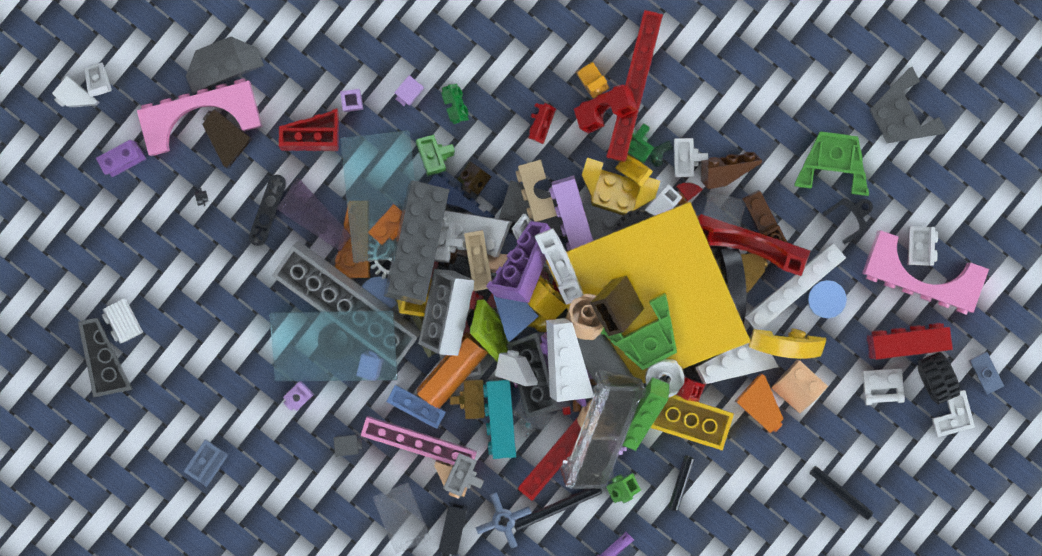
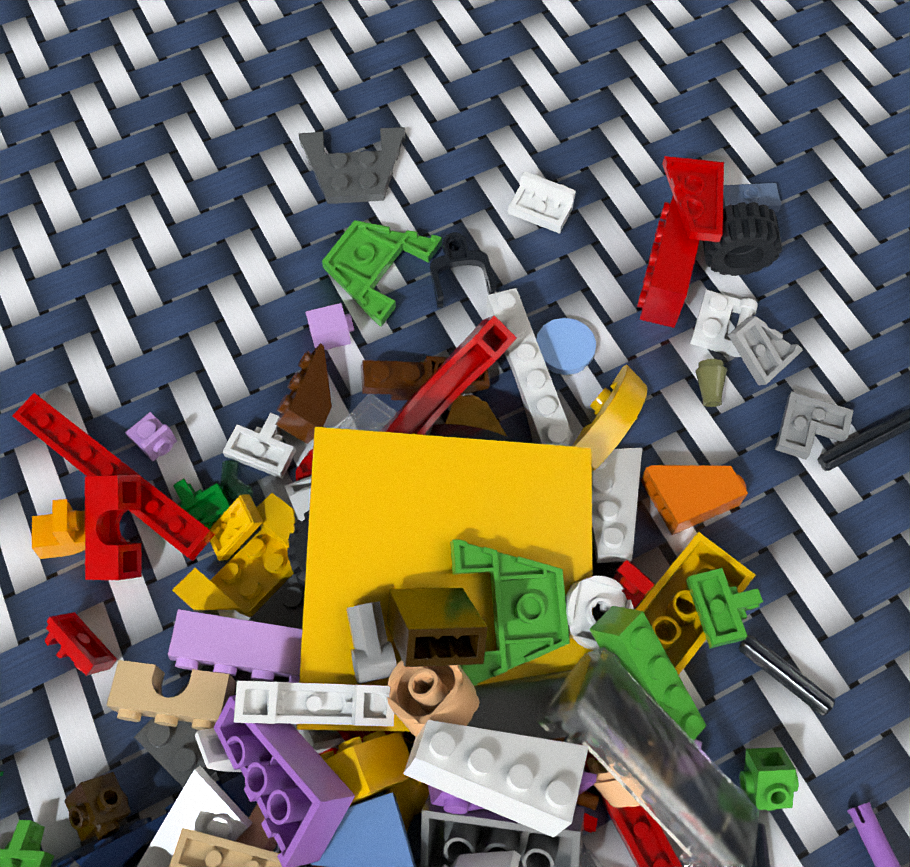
camera: 65 degrees left, 25 degrees down
light nougat slope [771,360,828,414] -> none
bright pink arch [862,230,989,315] -> none
white plate [932,390,975,437] -> none
none -> lavender bracket [125,412,177,461]
none -> lavender brick [306,303,354,350]
none -> light grey piece [346,601,397,684]
none -> red wing [662,156,724,242]
none -> bright green hinge [686,568,763,649]
none -> olive cone [695,359,727,407]
none -> light grey wing [728,316,803,385]
none -> light grey plate [775,391,854,460]

